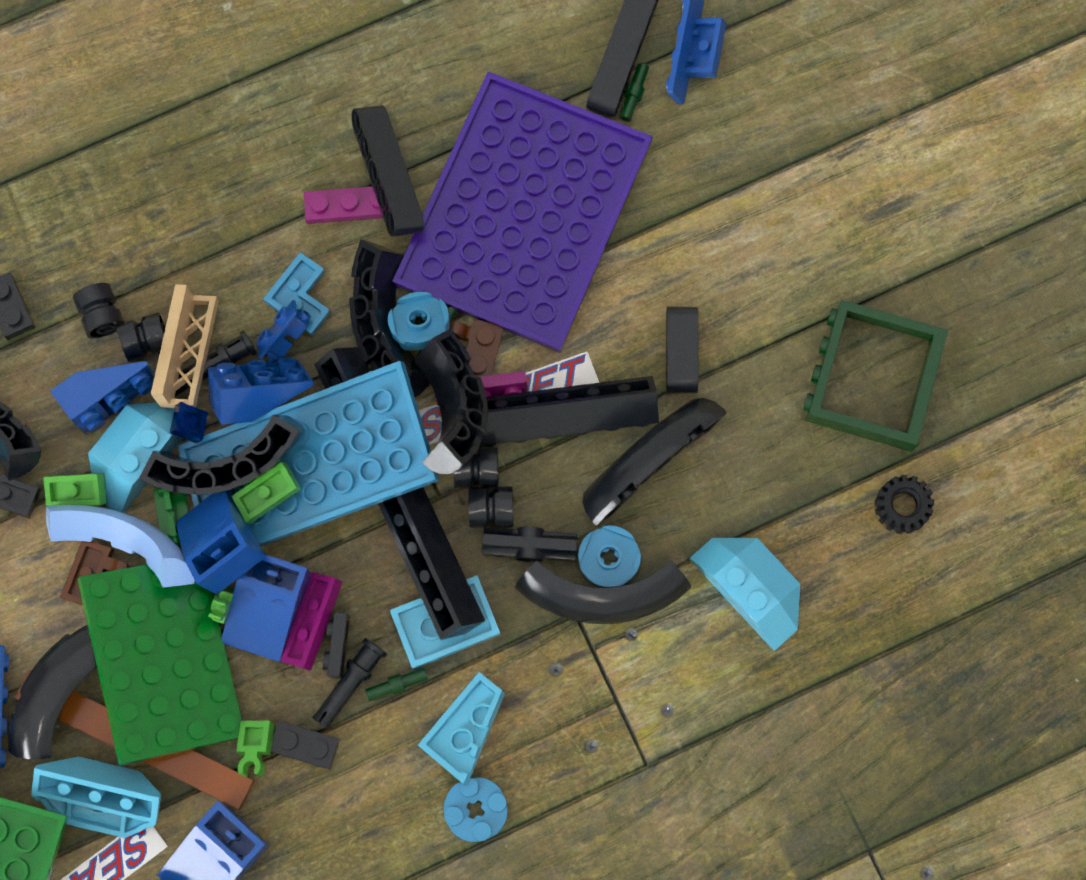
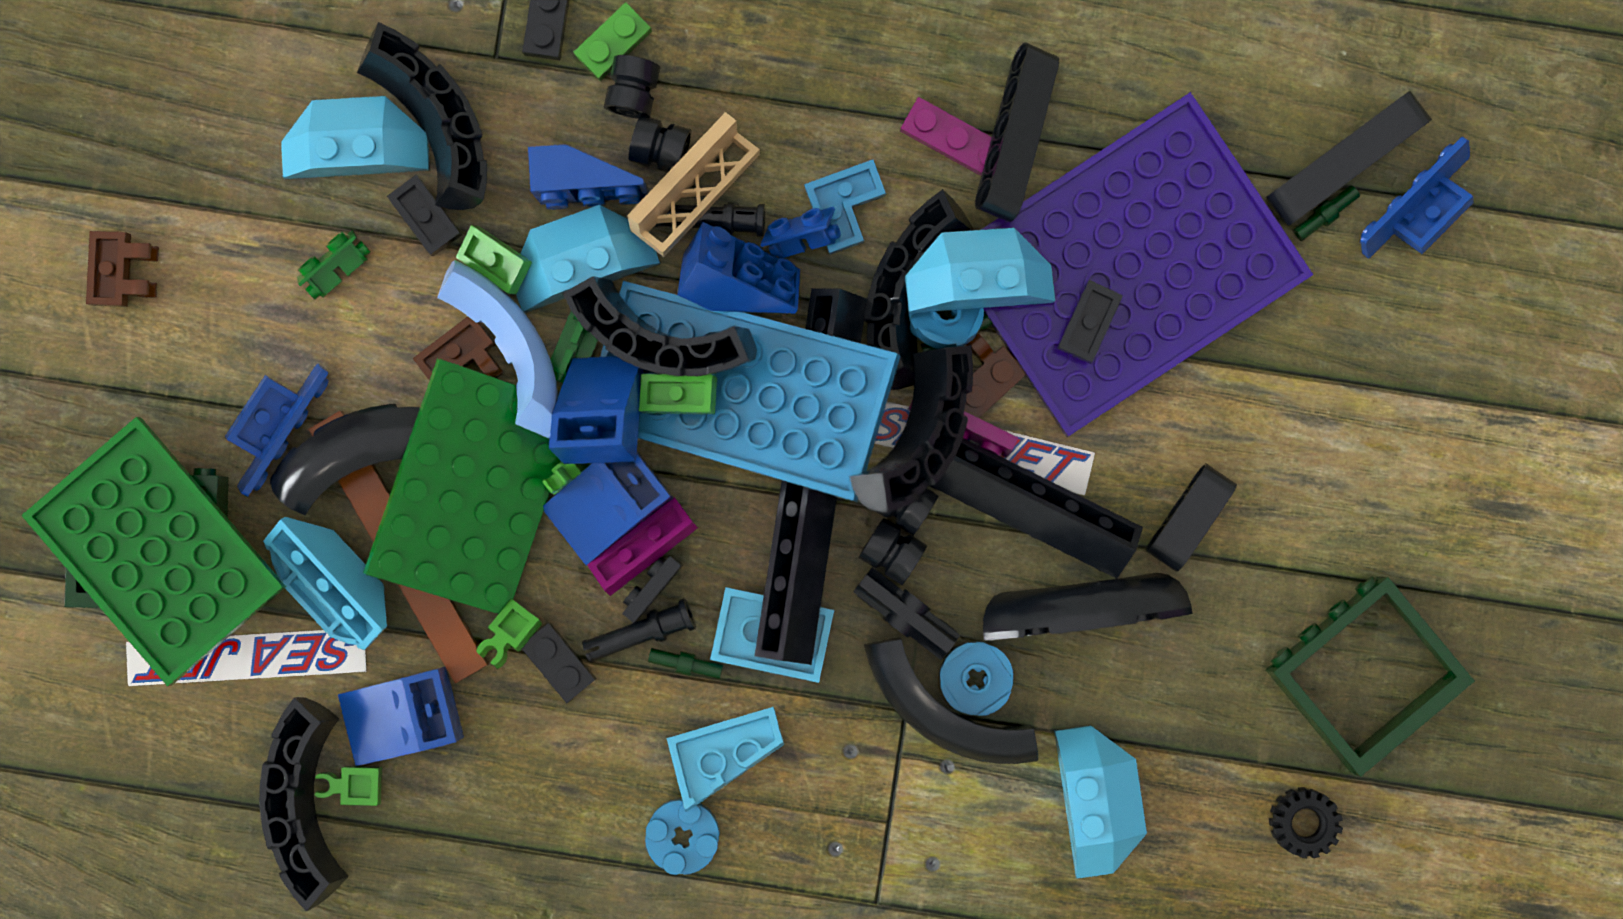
camera: 35 degrees right, 10 degrees up
clear blue plate [170,402,208,444] -> none
none -> bright green plate [573,2,652,81]
none -> medium azure wedge [905,228,1055,313]
none -> black plate [1057,280,1123,364]

